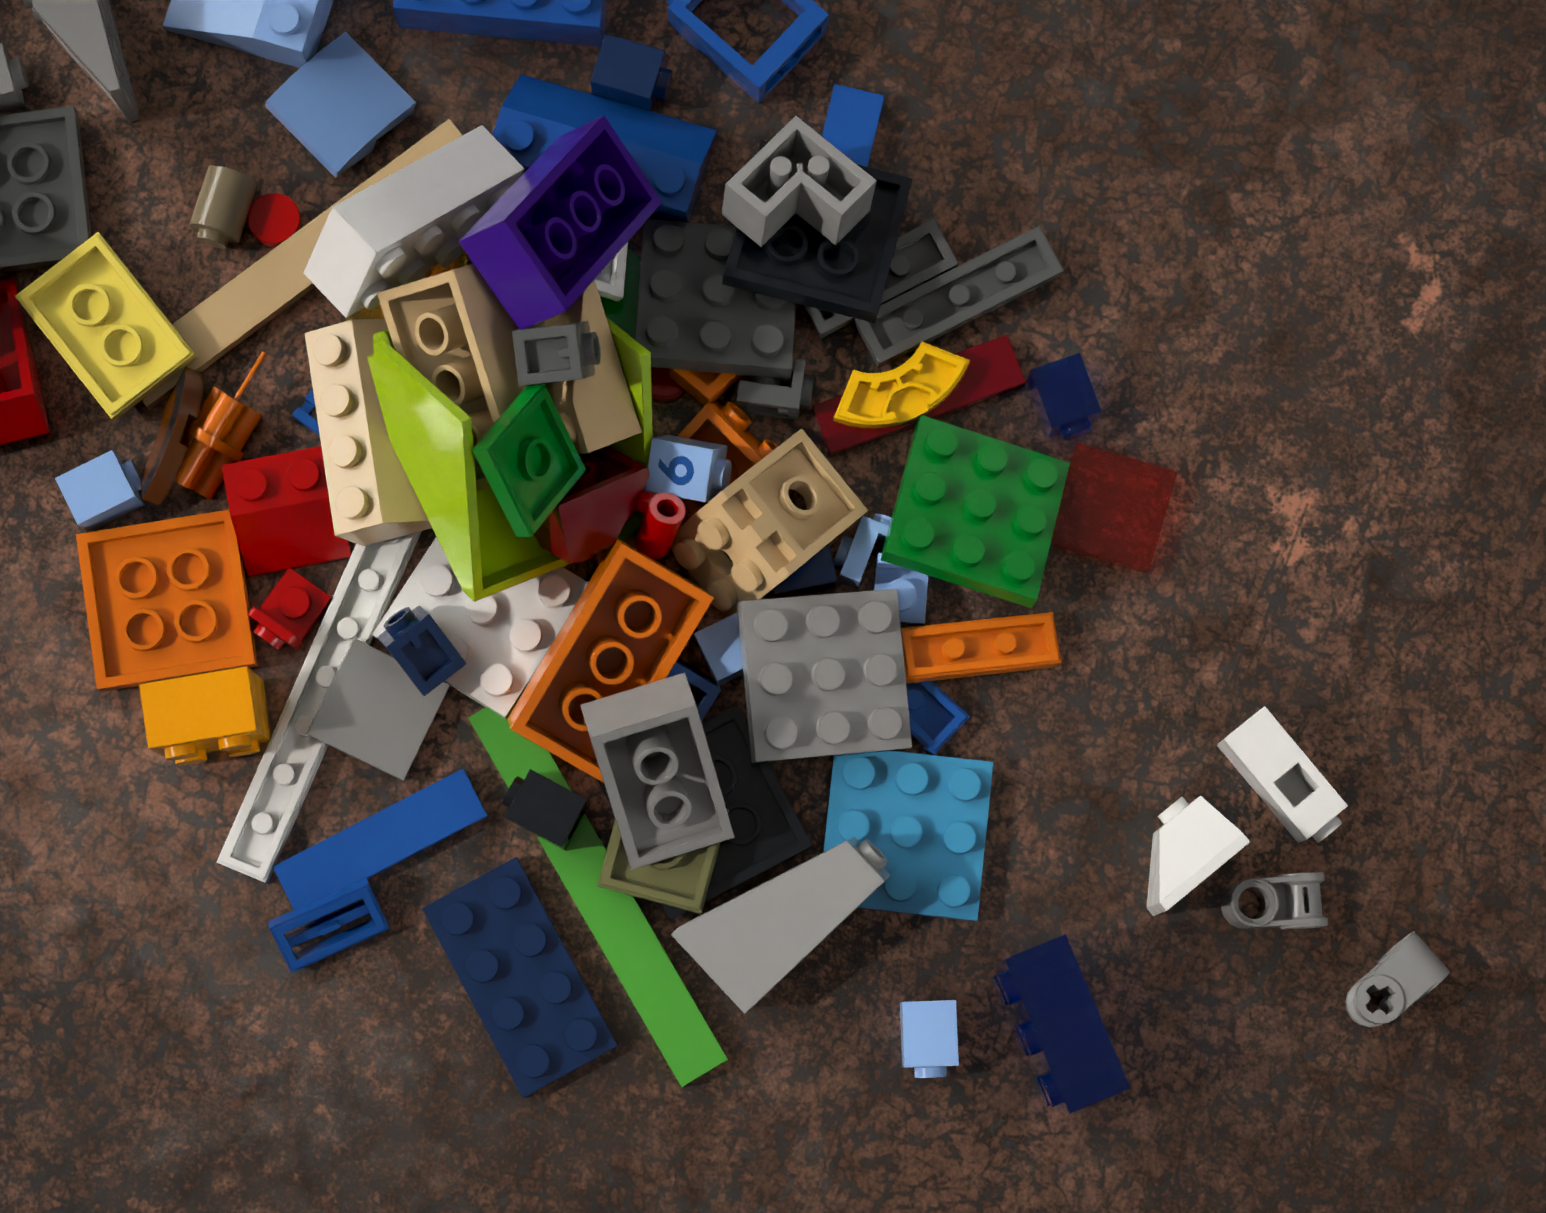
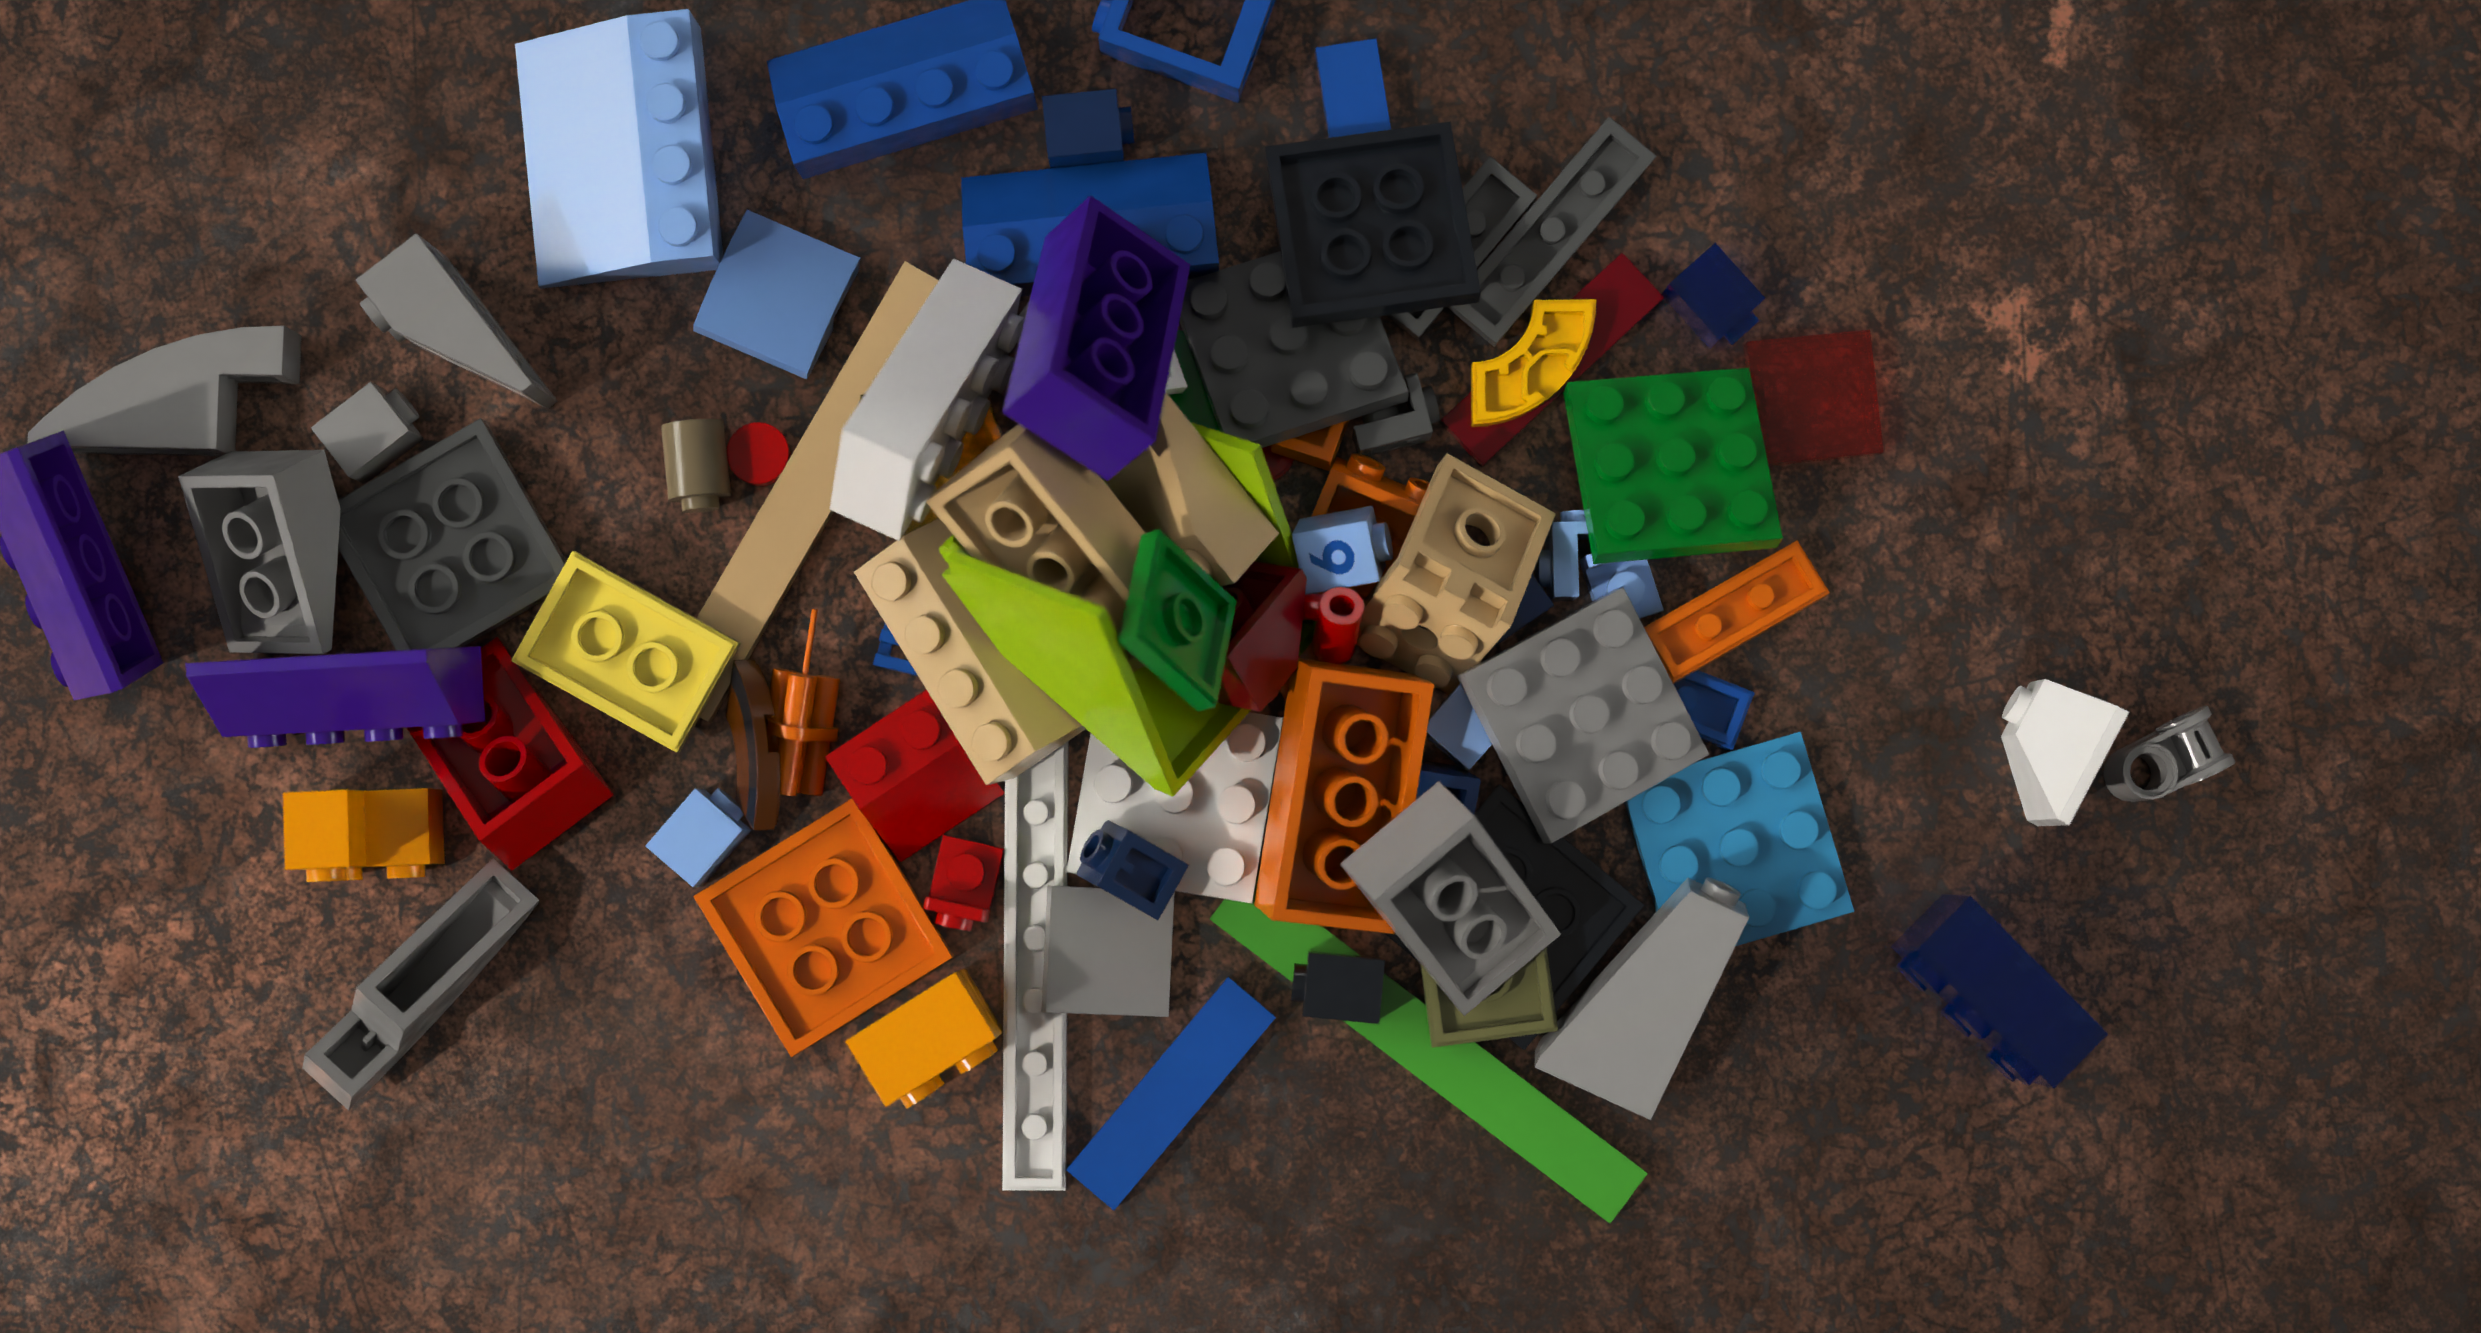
camera: 25 degrees left, 5 degrees up
blue tile [268,877,390,973] -> none
dark blue plate [422,857,618,1098] -> none
dark grey bracket [512,321,601,386] -> none
light grey brick [721,116,877,247] -> none
light blue brick [900,1000,959,1078] -> none
white brick [1217,706,1348,843] -> none
light grey piece [1345,931,1450,1028] -> none

